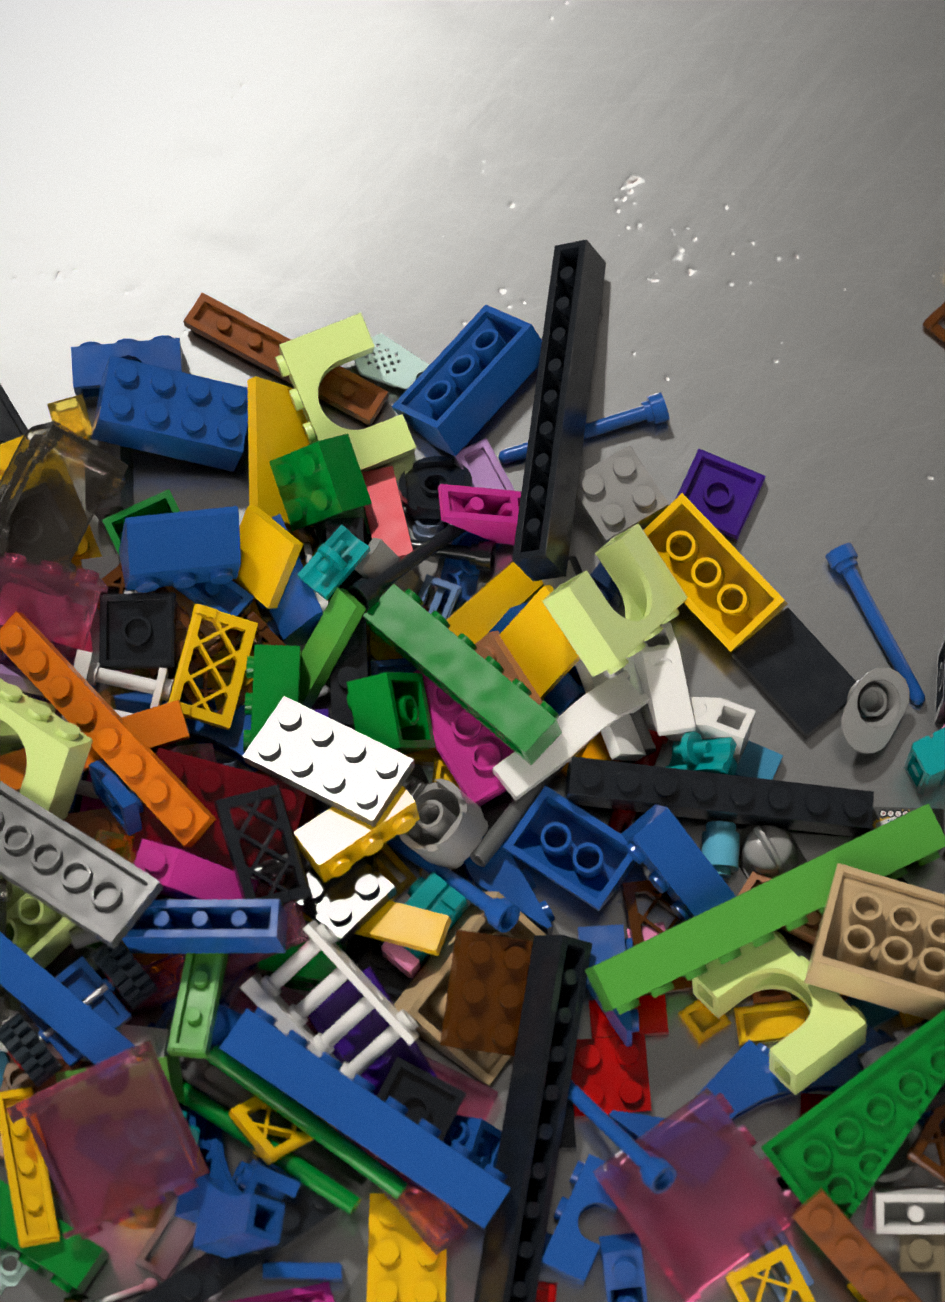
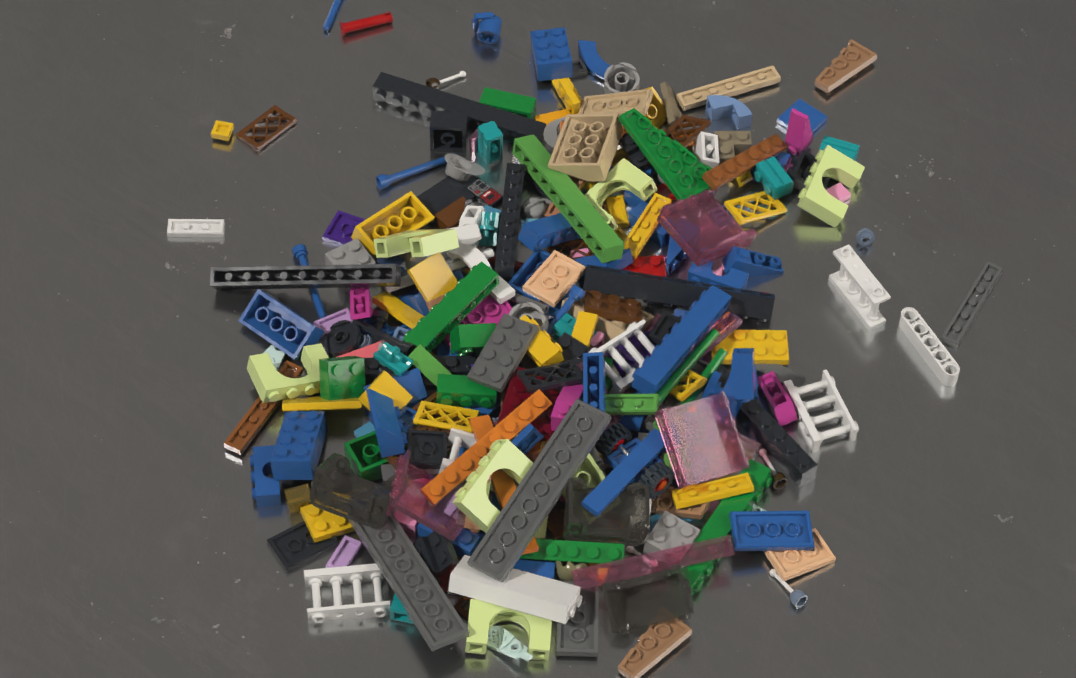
camera: 95 degrees left, 20 degrees down
blue piece [568,1080,677,1194] -> none
none -> white tile [167,219,225,238]
none -> reddish brown slope [435,196,465,229]
none -> black tile [465,177,503,208]
none -> light nougat tile [522,250,586,307]
none -> yellow tile [624,193,672,260]

